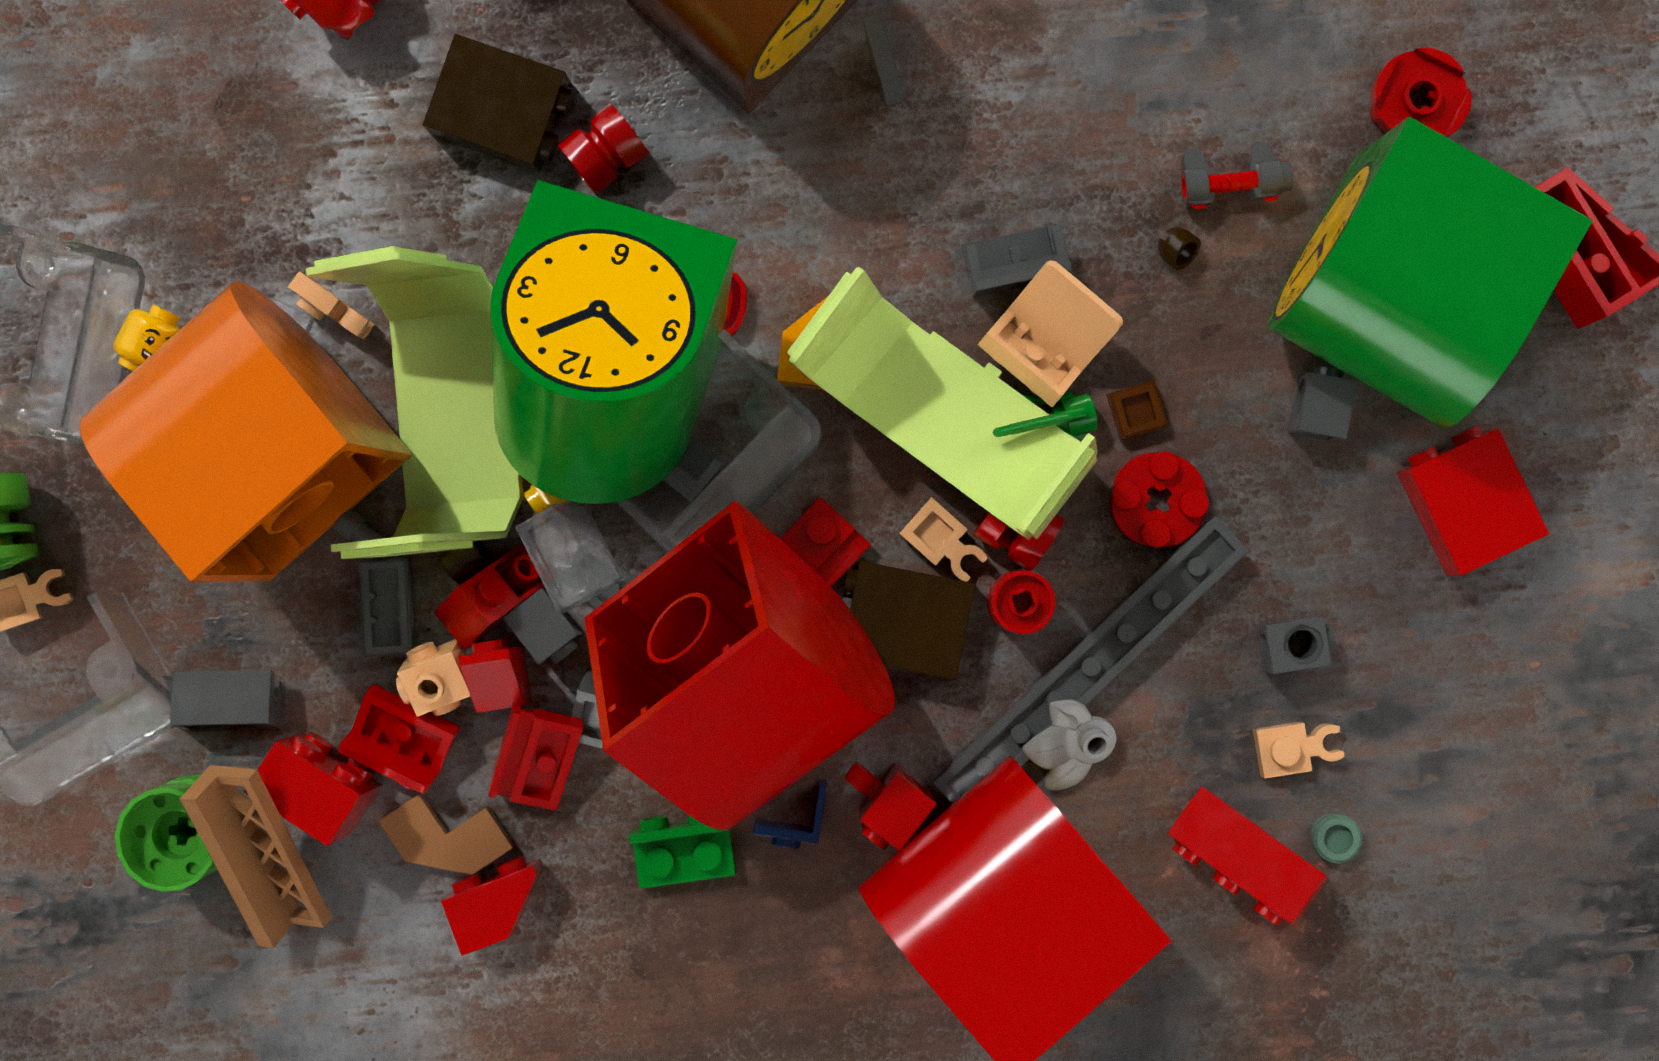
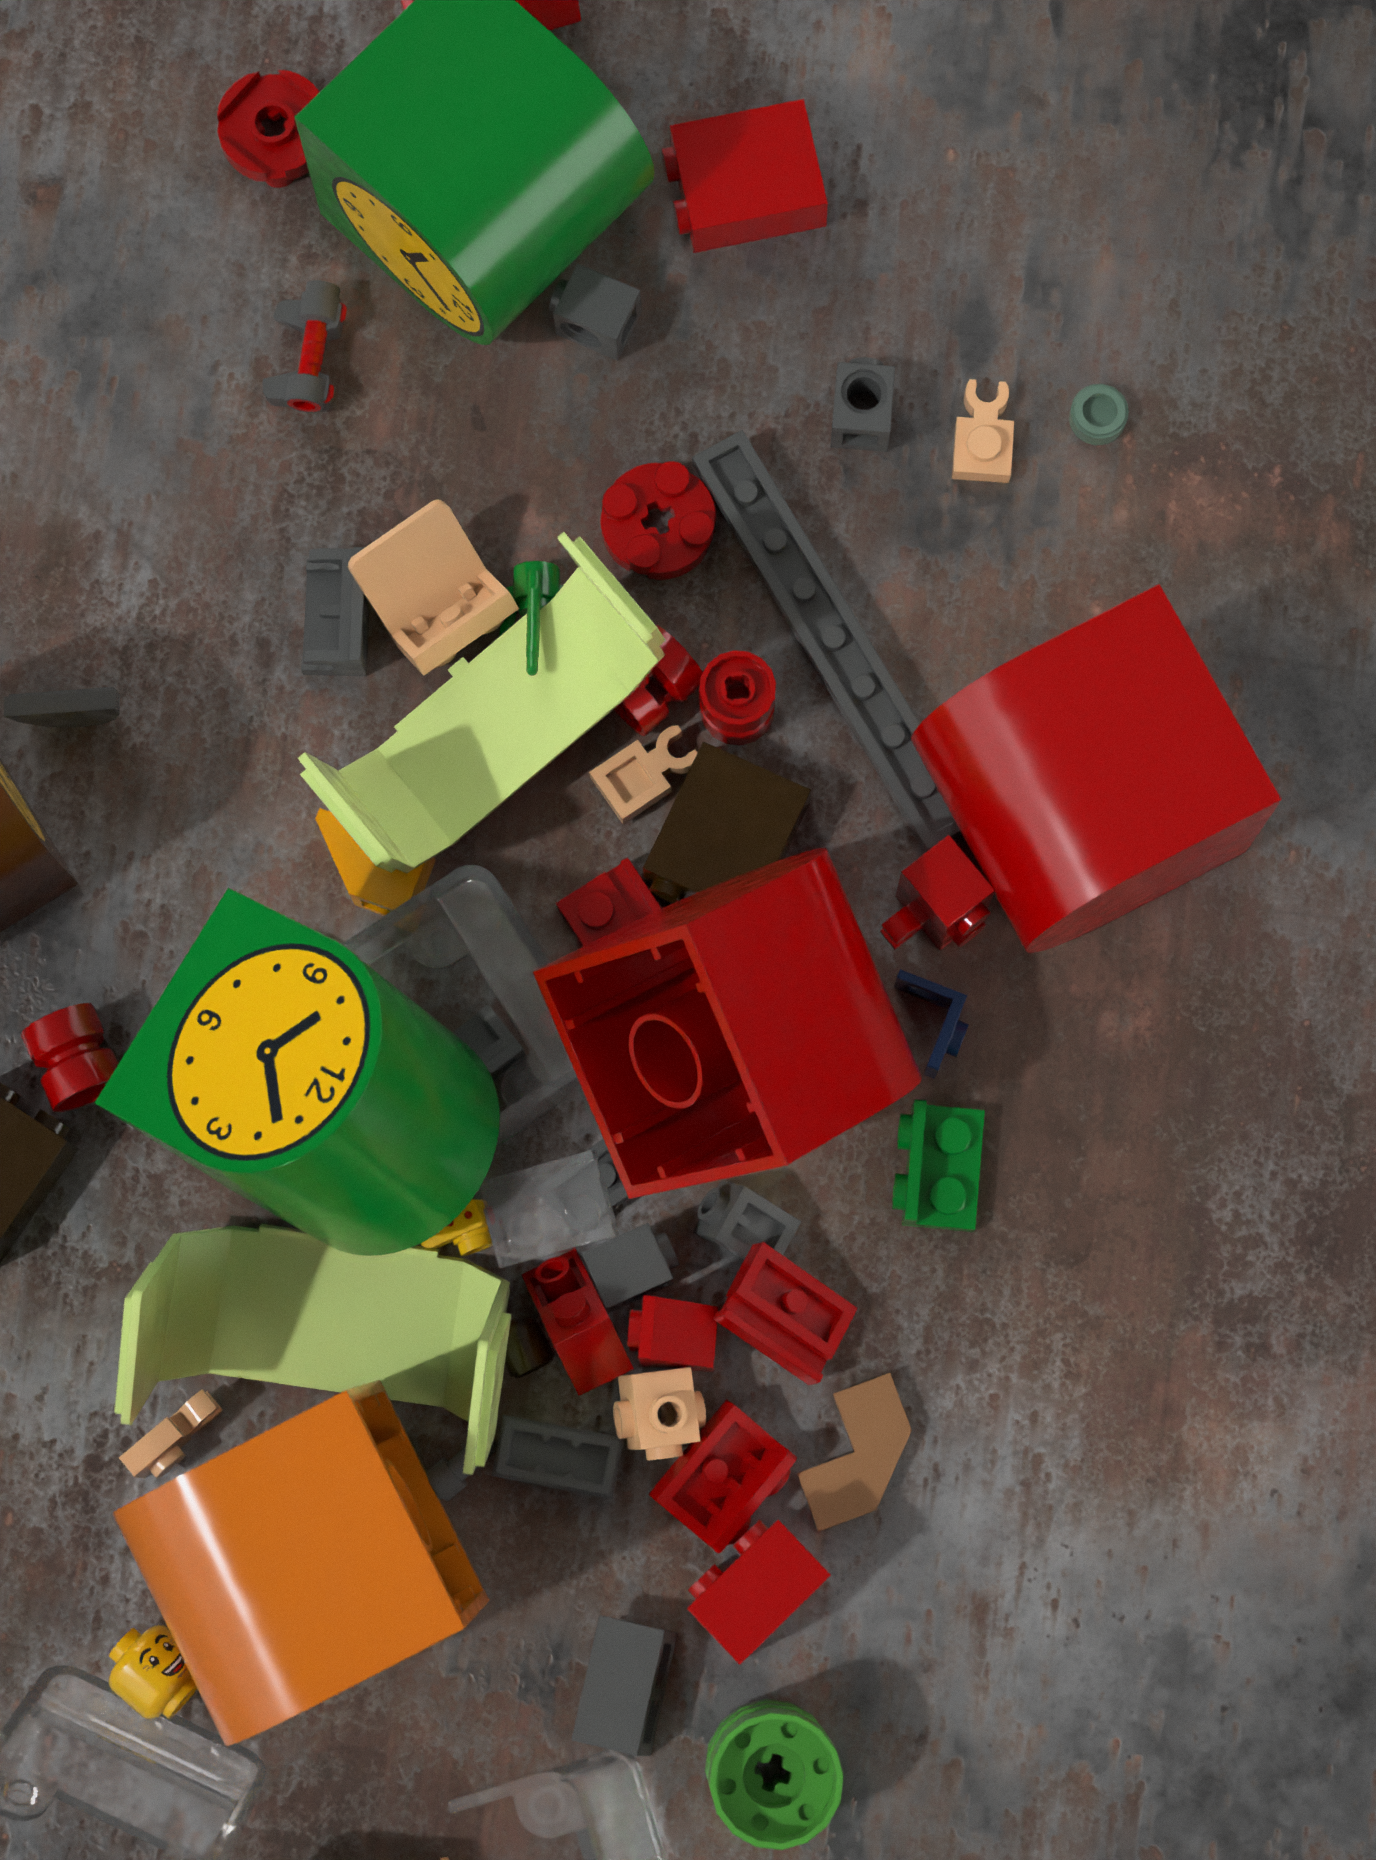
camera: 75 degrees left, 10 degrees down
medium nougat fence [180,765,332,948] -> none
red slope [441,856,543,956] -> none
light grey plate [1022,699,1117,790] -> none
reddish brown tile [1106,380,1168,441] -> none
dark brown hinge [1158,227,1201,270] -> none
red wedge [1167,786,1329,927] -> none

